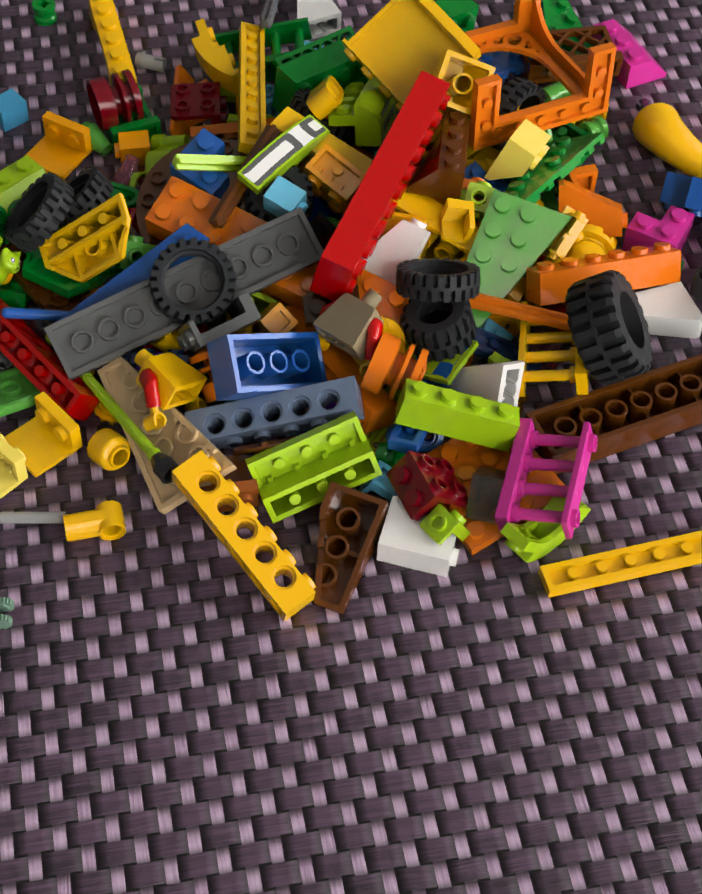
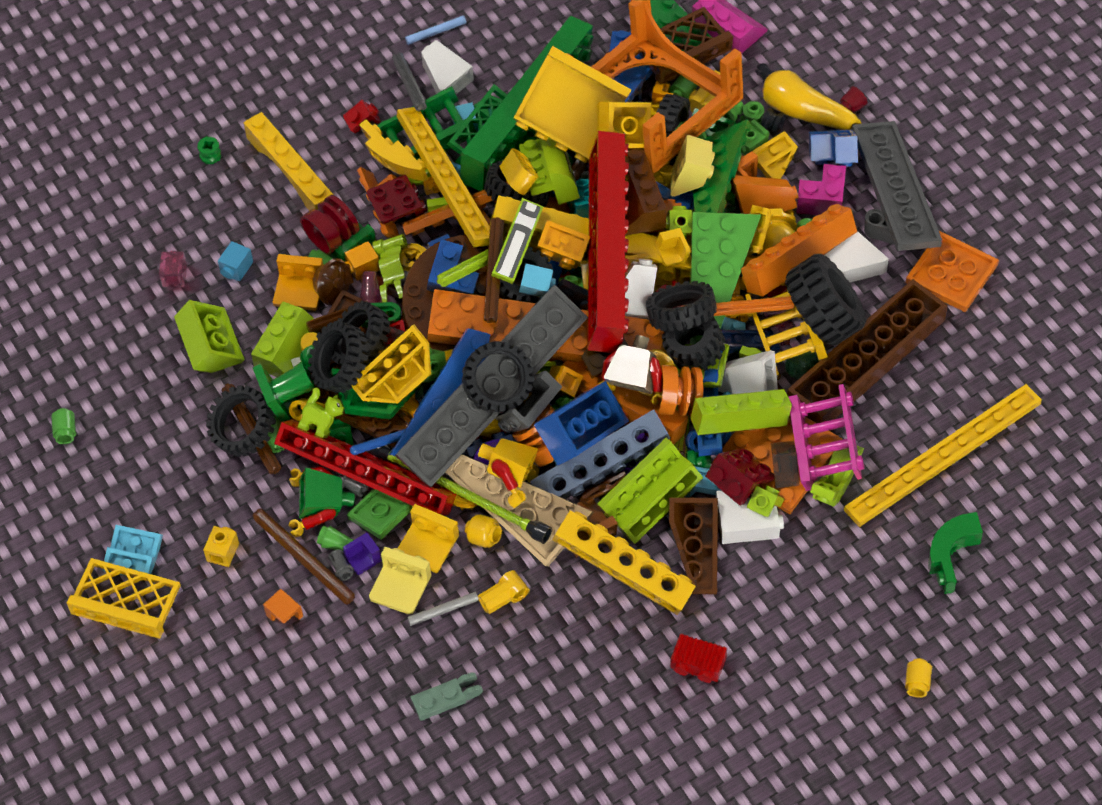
camera: 15 degrees left, 5 degrees up
light grey pin [135,51,166,73] -> none
none -> reddish brown piece [313,258,354,305]
none -> red bracket [343,100,381,134]
none -> red brick [671,634,727,683]
none -> bright green brick [740,101,765,125]
none -> bright green brick [740,119,769,155]
none -> yellow wing [753,131,798,179]
none -> black wheel [761,108,786,135]
none -> clear green head [785,351,820,380]
none -> yellow brick [905,658,932,698]
none -> green arch [928,512,983,594]

